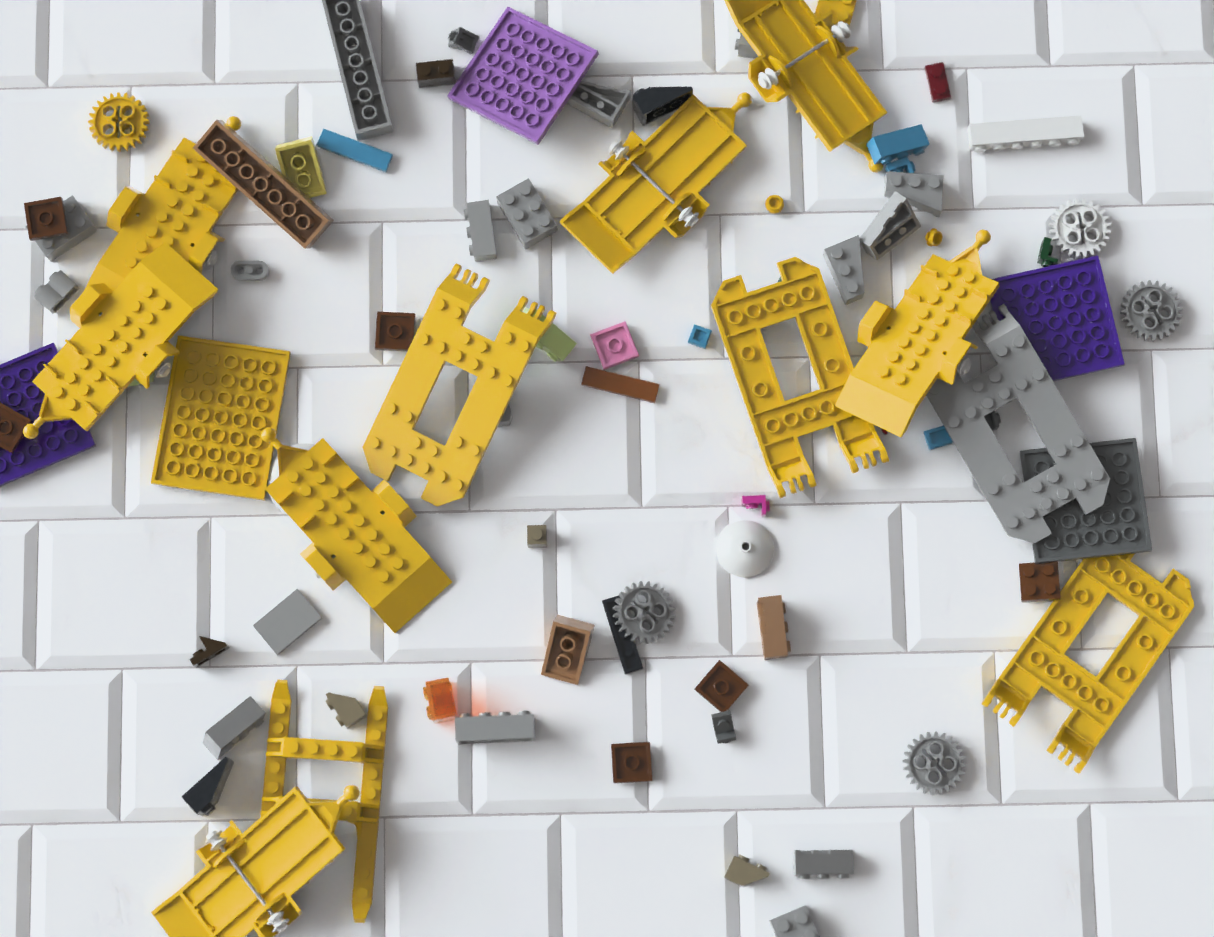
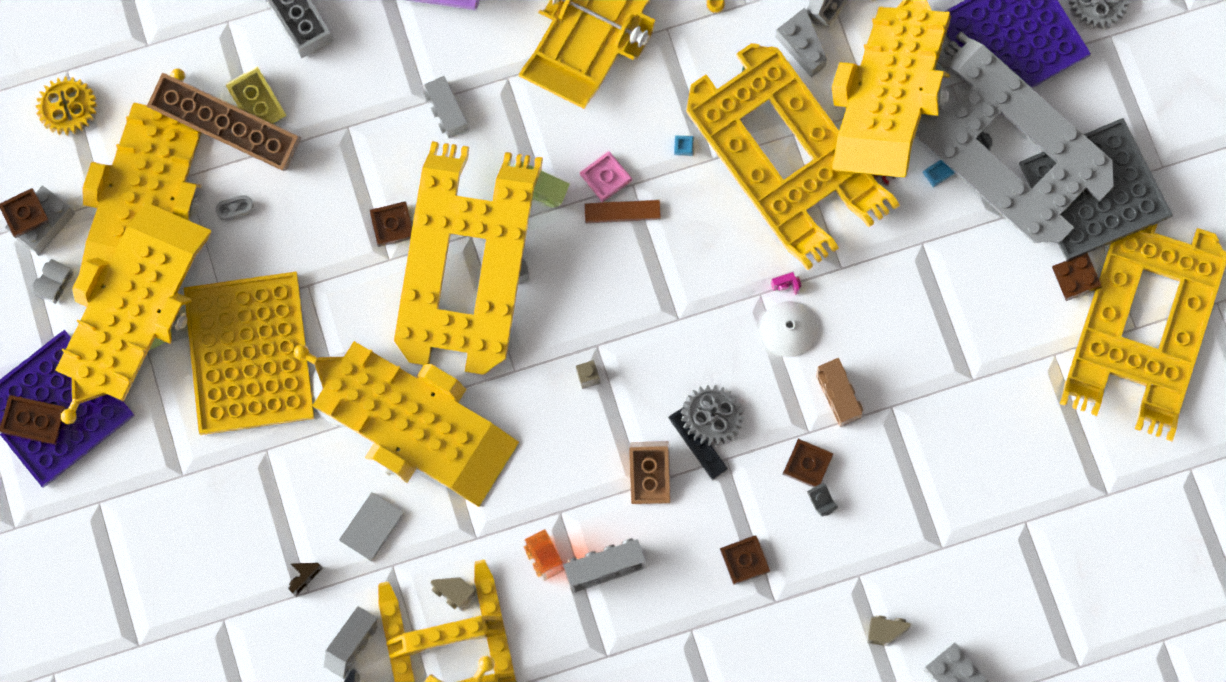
camera: 15 degrees left, 5 degrees down
dark azure tile [316,128,393,173] -> none
light grey brick [496,178,558,250] -> none
light grey wedge [793,850,854,879] -> none
light grey gear [902,731,967,795] -> none

